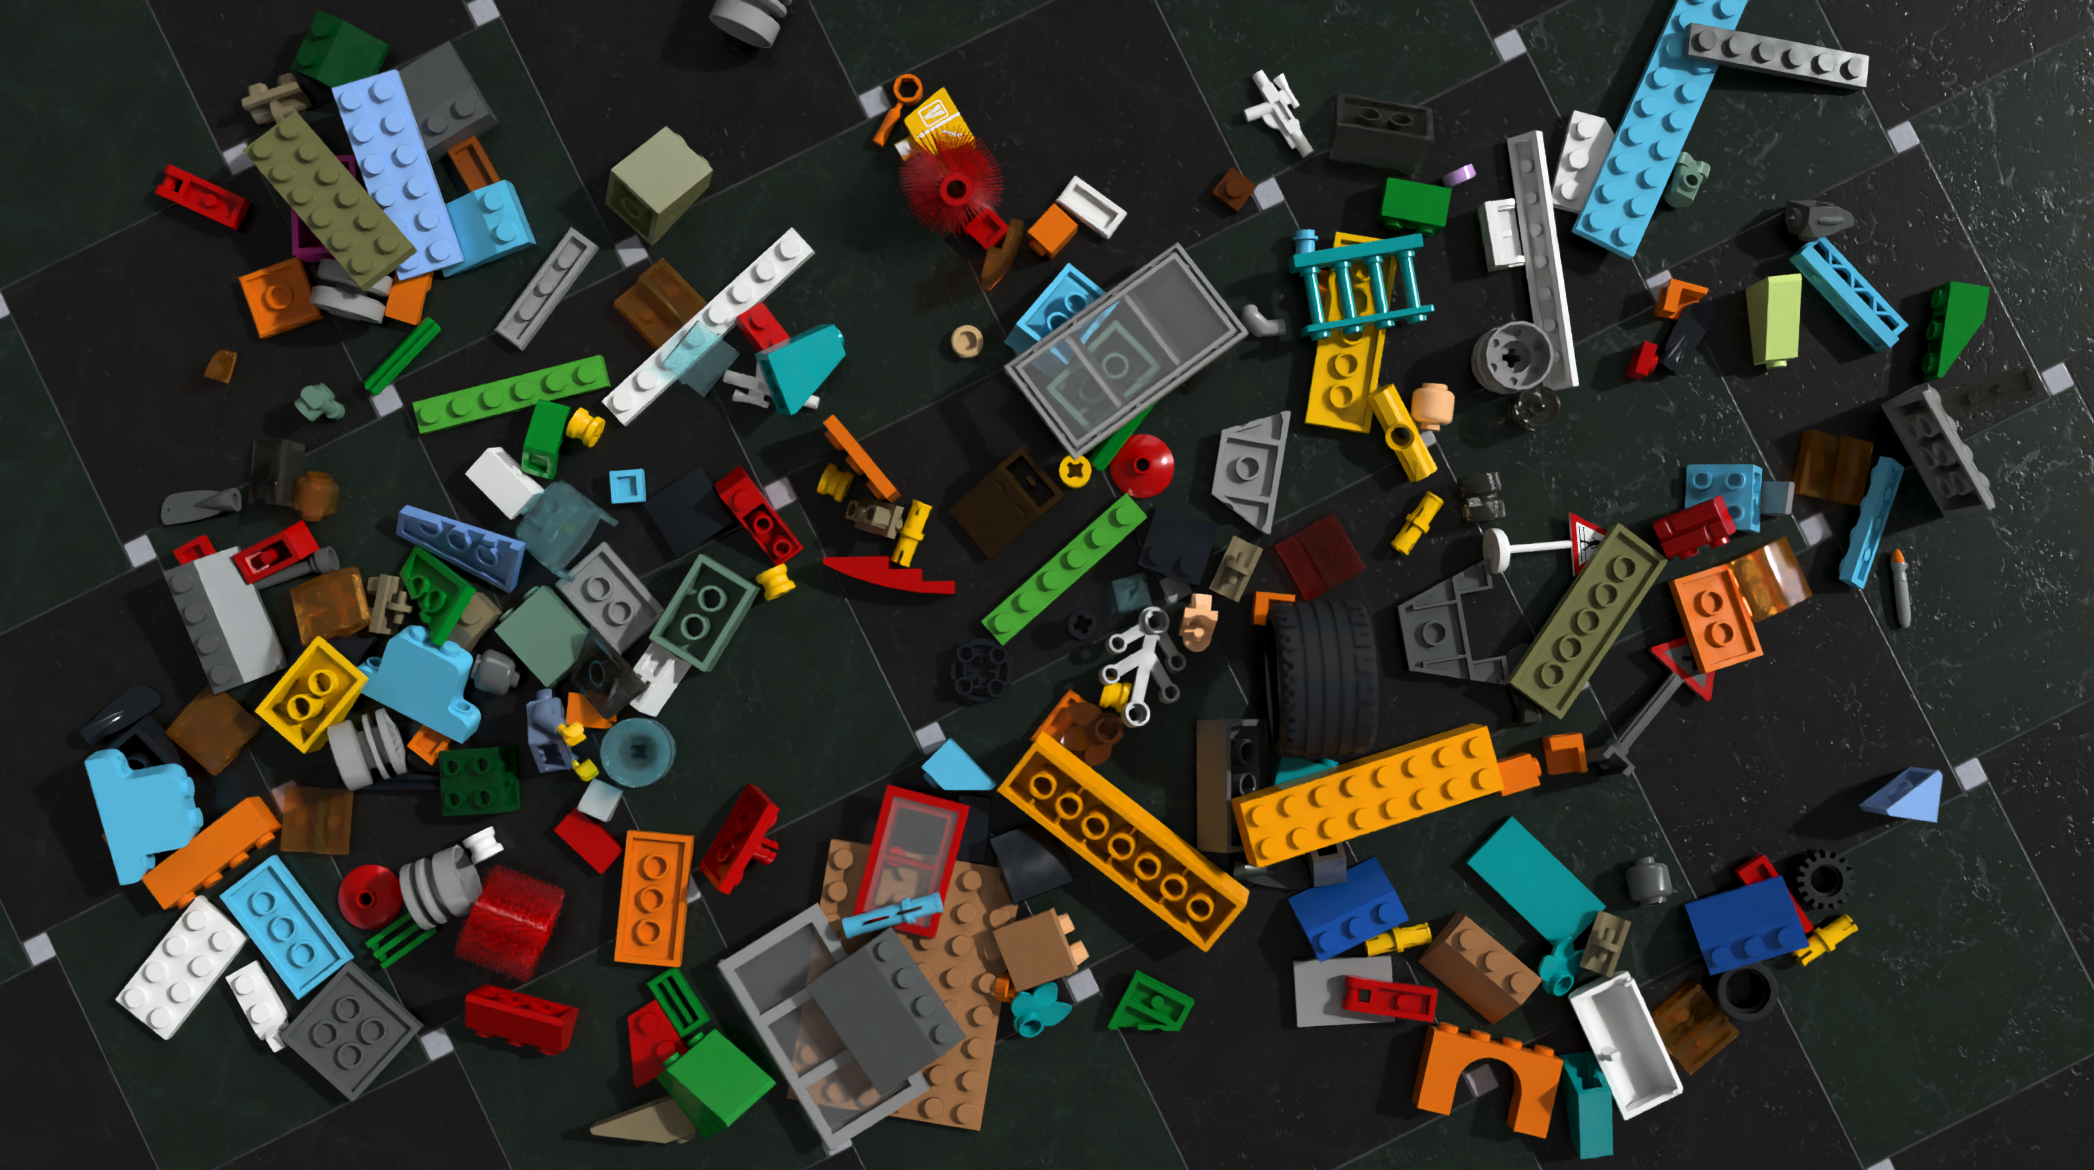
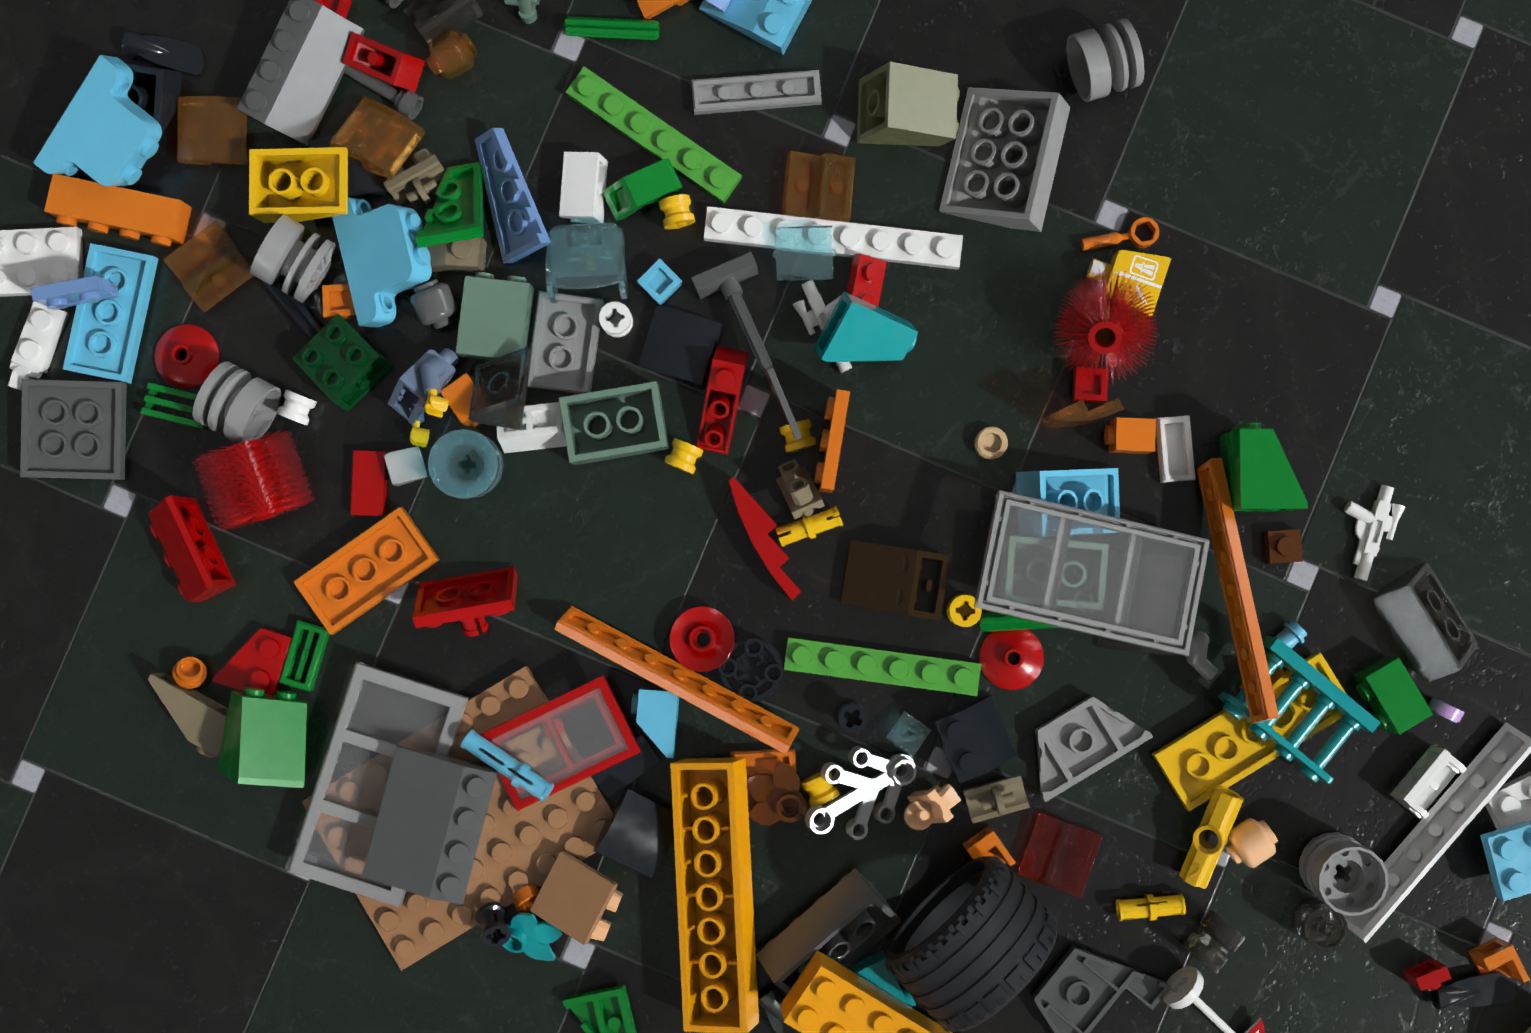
camera: 50 degrees right, 0 degrees up
none -> medium blue plate [31,275,119,310]
none -> orange plate [172,657,207,689]
none -> black bush [476,902,511,948]
none -> orange tile [554,606,800,754]
none -> white wheel [599,302,633,338]
none -> red dish [670,606,735,672]
none -> dark grey piece [691,252,802,440]
none -> light grey slope [939,87,1070,232]
none -> orange tile [1196,458,1279,723]
none -> green slope [1220,423,1308,511]

